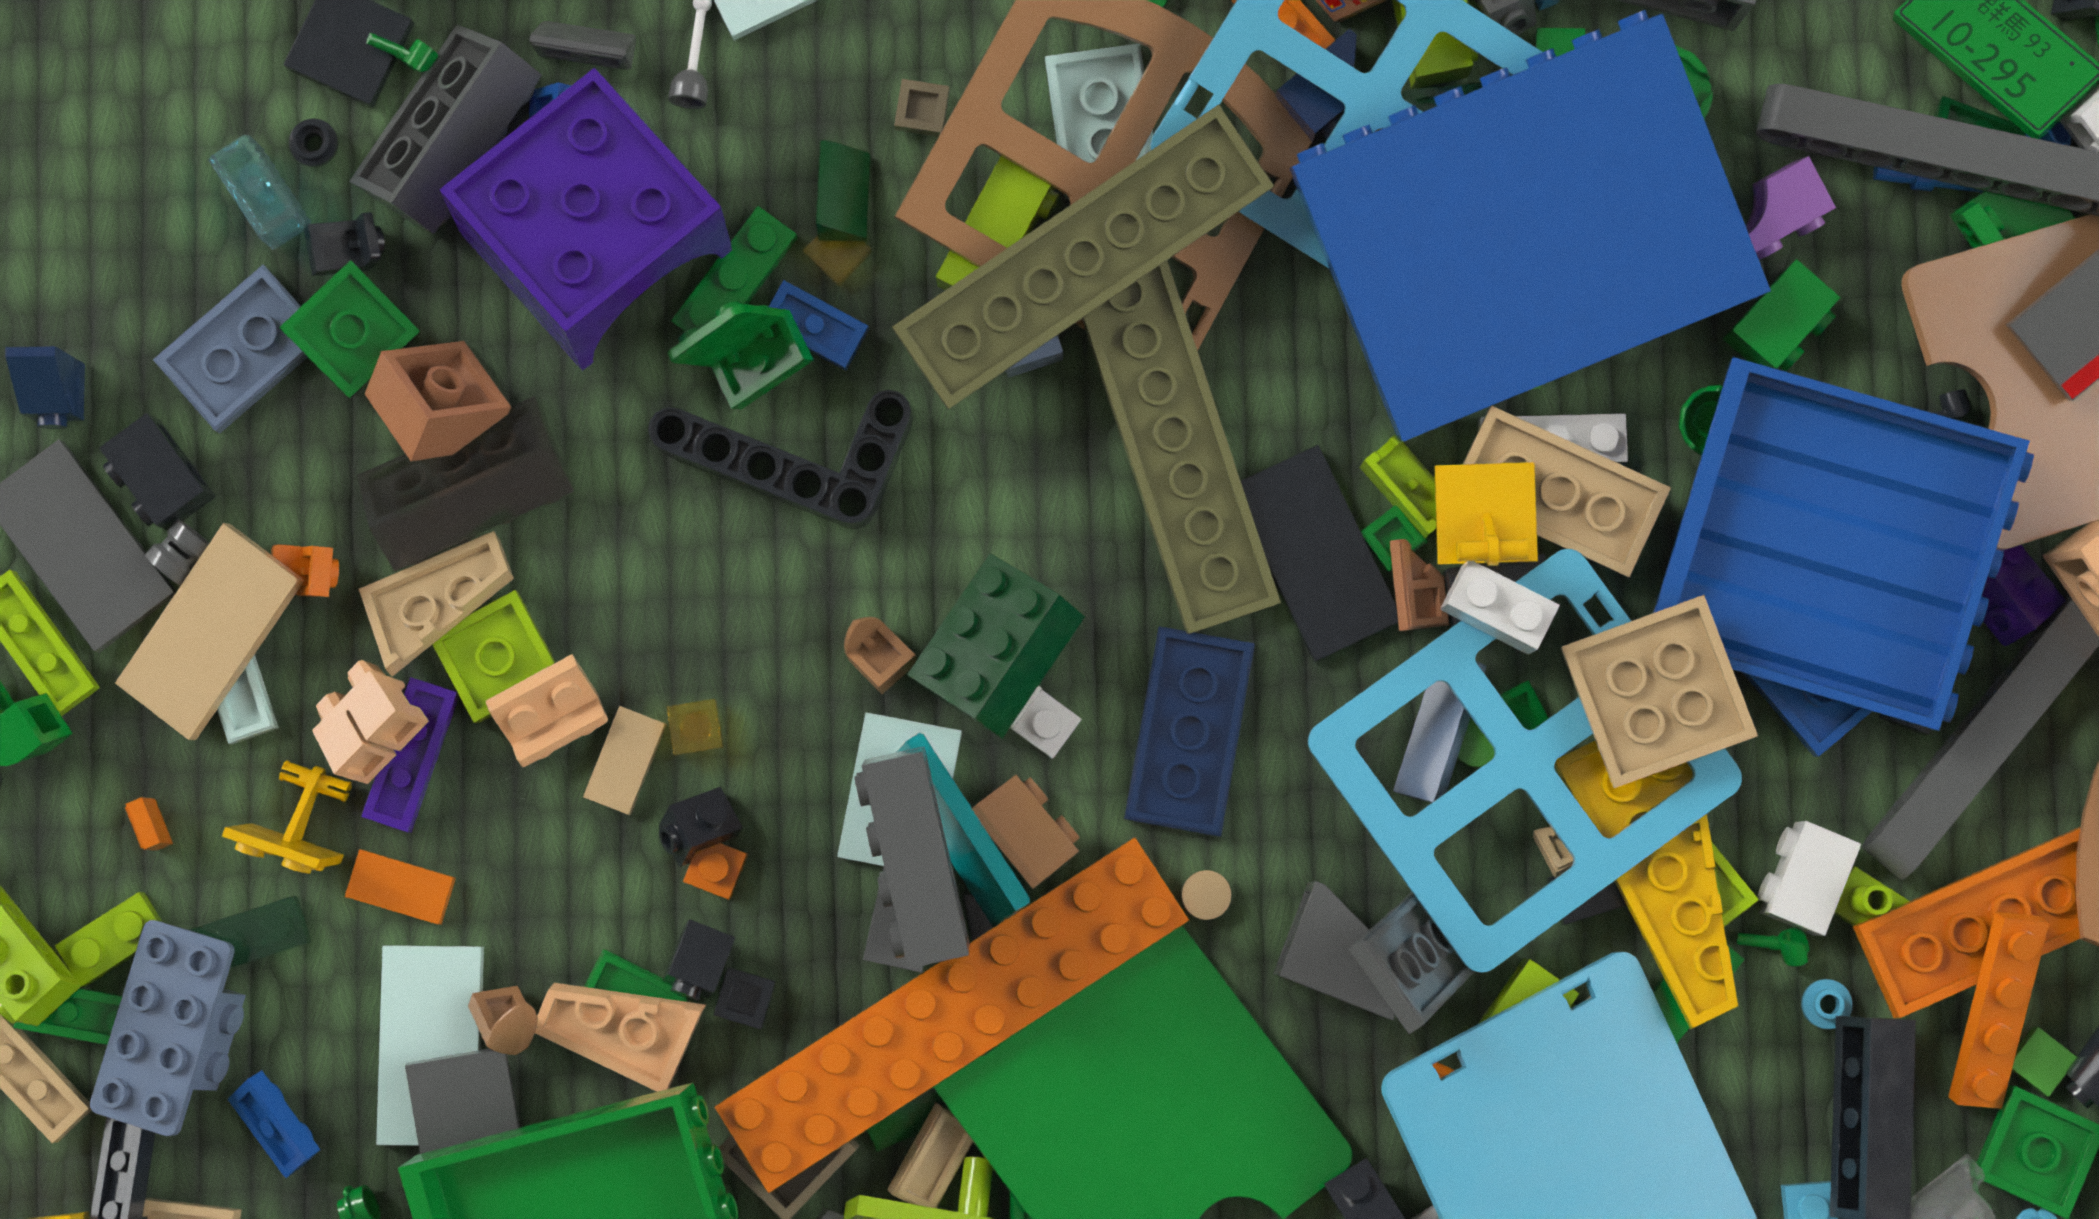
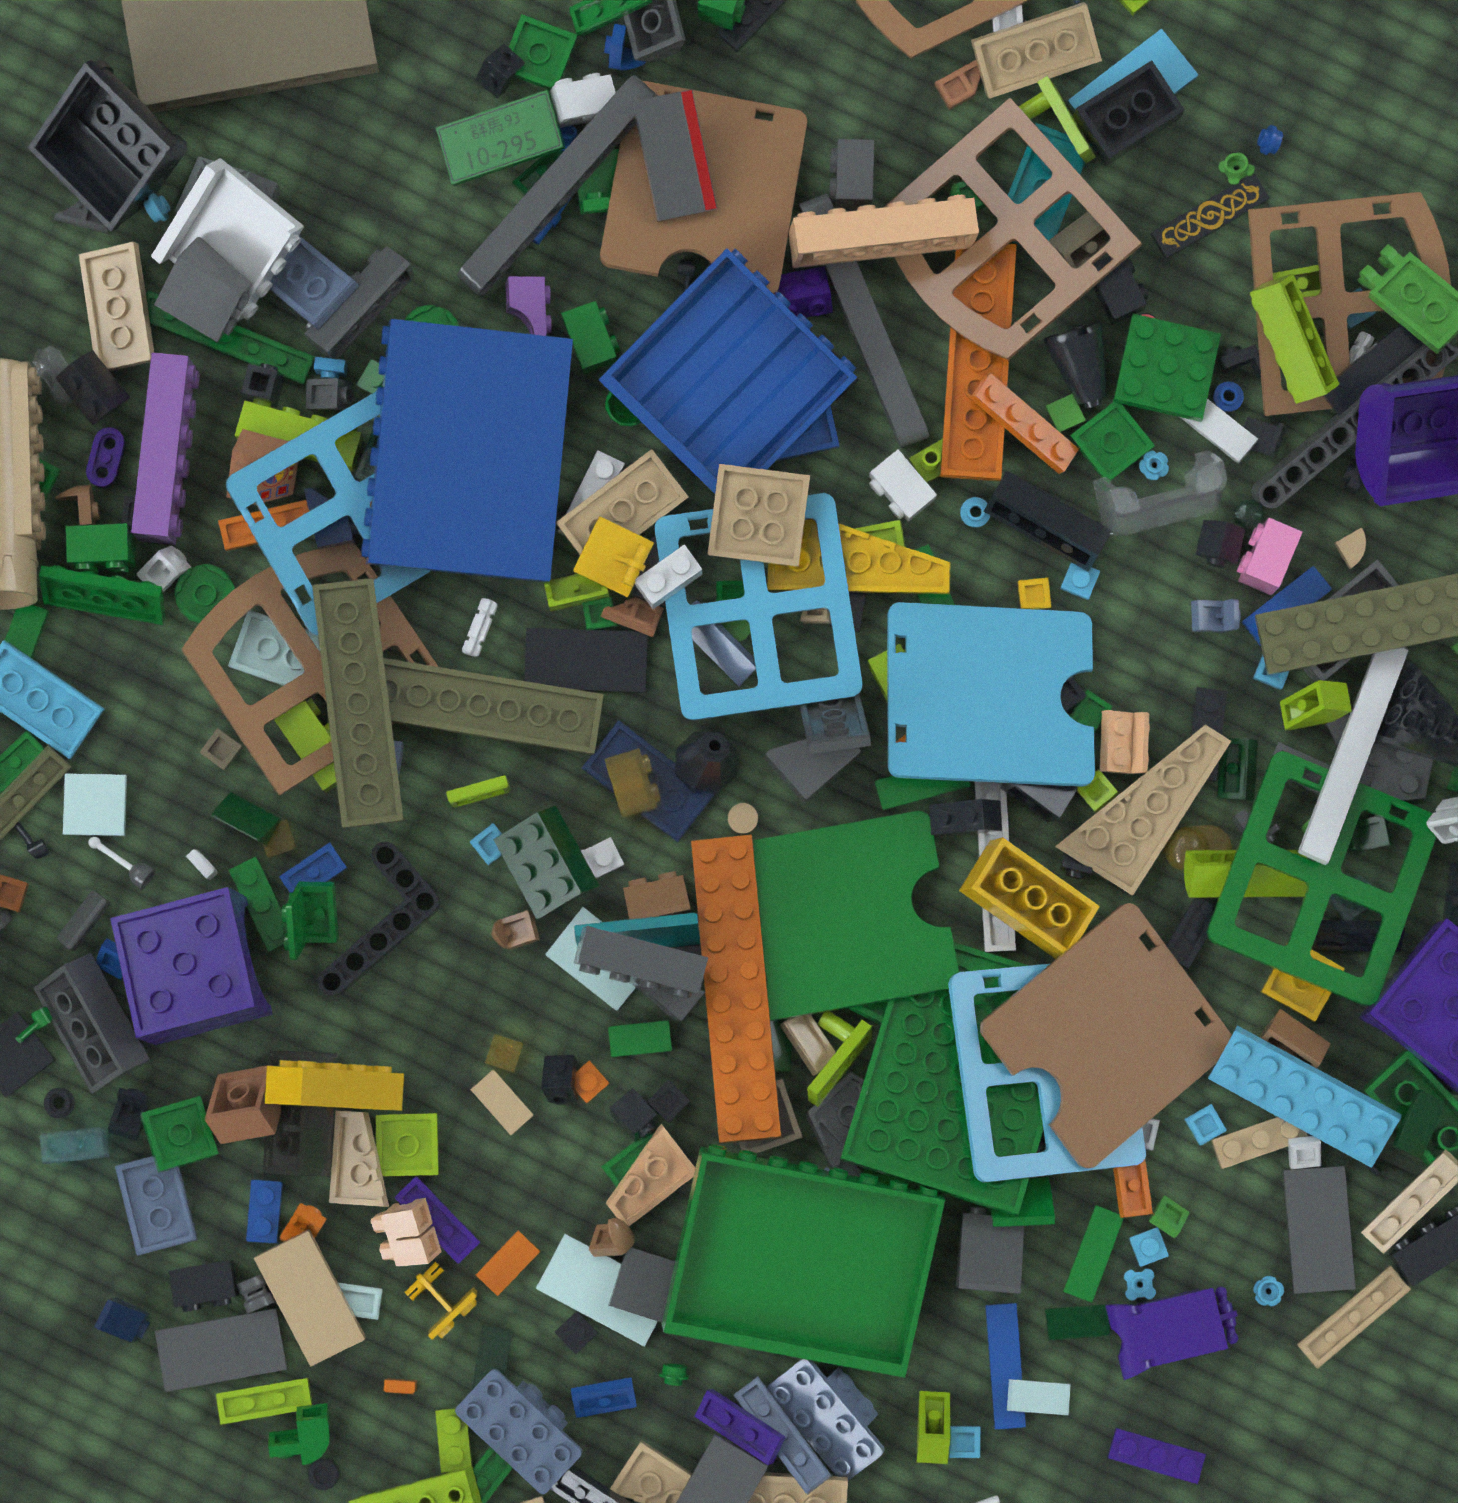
camera: 65 degrees left, 0 degrees up
light nougat bracket [485,654,608,767] -> none
green hand [1737,927,1810,966] -> none
none -> white tile [186,849,218,880]
none -> blue plate [246,1180,283,1244]
none -> yellow brick [265,1060,404,1111]
none -> lime tile [446,775,511,808]
none -> white axle [462,598,498,657]
none -> medium azure tile [469,823,502,866]
none -> black plate [555,1311,598,1355]
none -> clear yellow brick [604,748,661,820]
none -> green tile [608,1020,672,1057]
none -> black cone [675,731,737,794]
none -> green tile [874,776,971,811]
none -> yellow tile [1017,578,1051,610]

